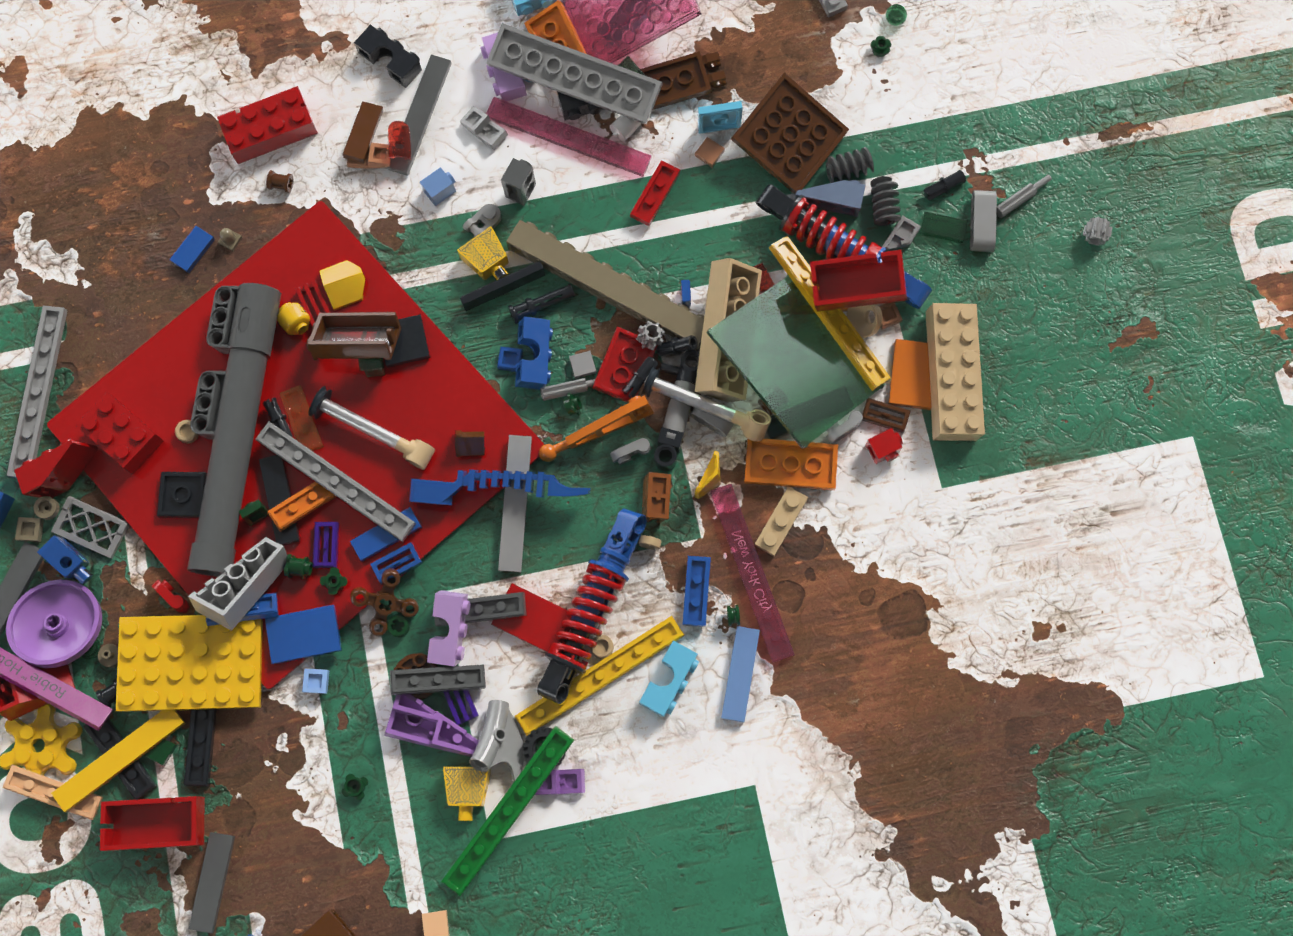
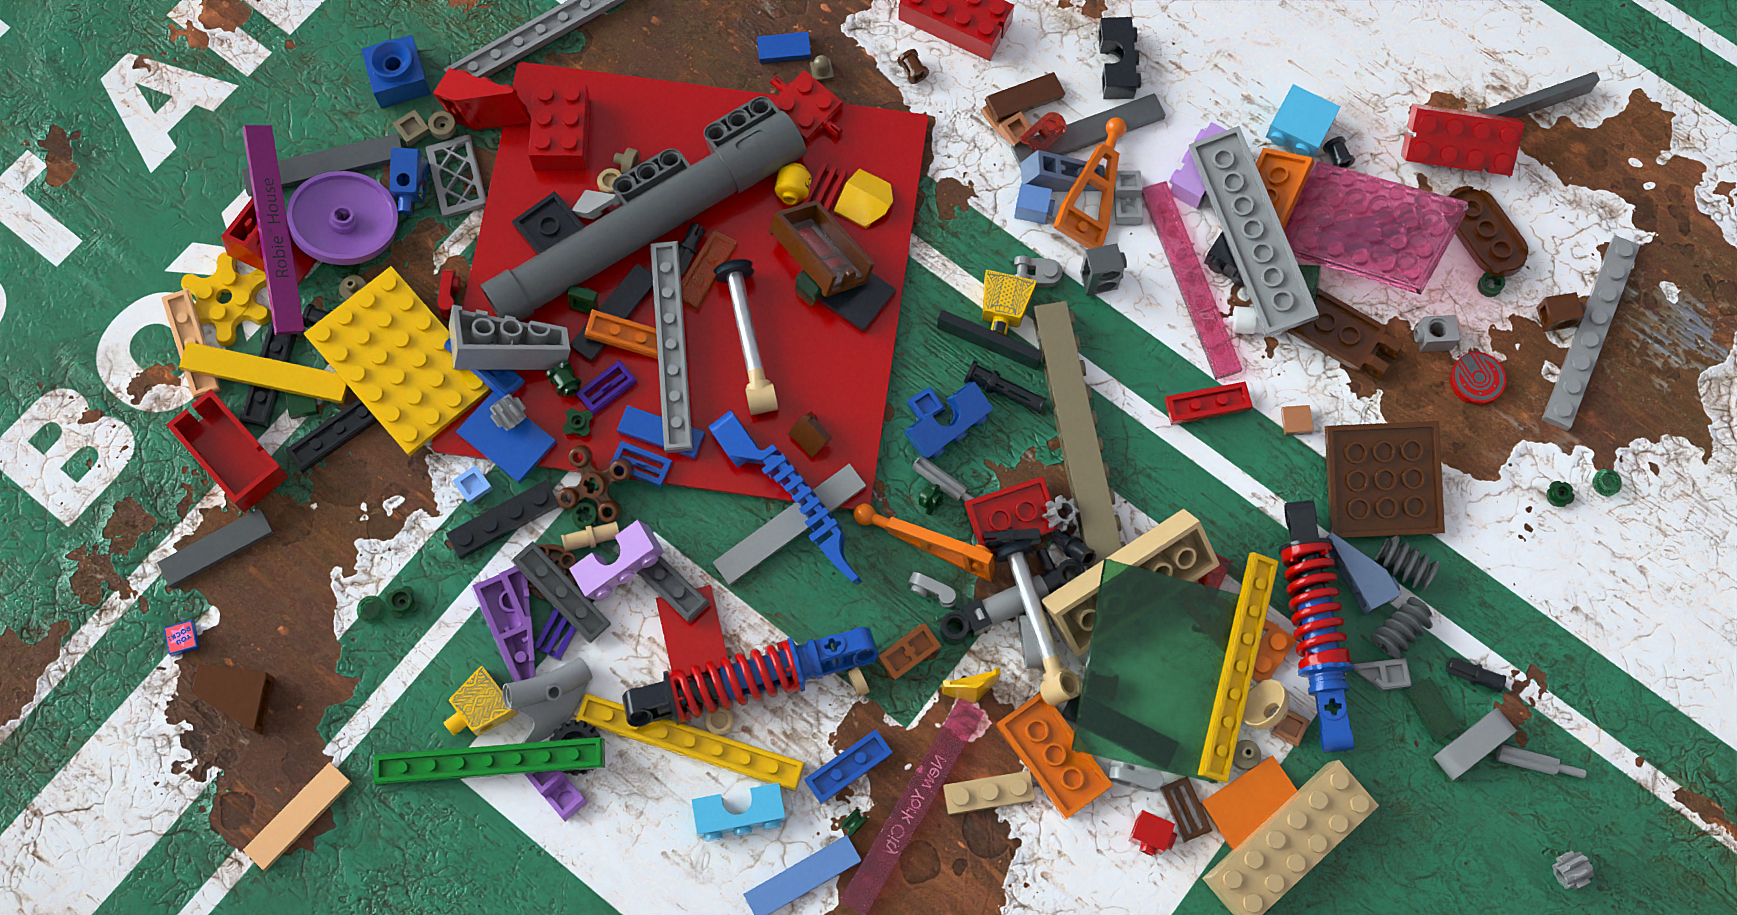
camera: 45 degrees right, 5 degrees down
light grey tile [569,351,596,379] -> none
blue tile [681,280,691,308] -> none
medium azure tile [697,101,743,134] -> none
red piece [810,250,907,312] -> none
none -> clear green plate [357,595,386,624]
none -> black plate [446,480,560,560]
none -> light grey gear [489,394,527,431]
none -> tan pin [561,521,619,552]
none -> light grey tile [571,190,621,219]
none -> dark tan tile [613,147,640,174]
none -> red plate [770,70,843,143]
none -> sand blue slope [1020,150,1105,192]
none -> orange plate [1053,117,1127,249]
none -> dark tan tile [1232,740,1261,770]
none -> light grey brick [1414,315,1460,352]
none -> tile [1450,352,1506,406]

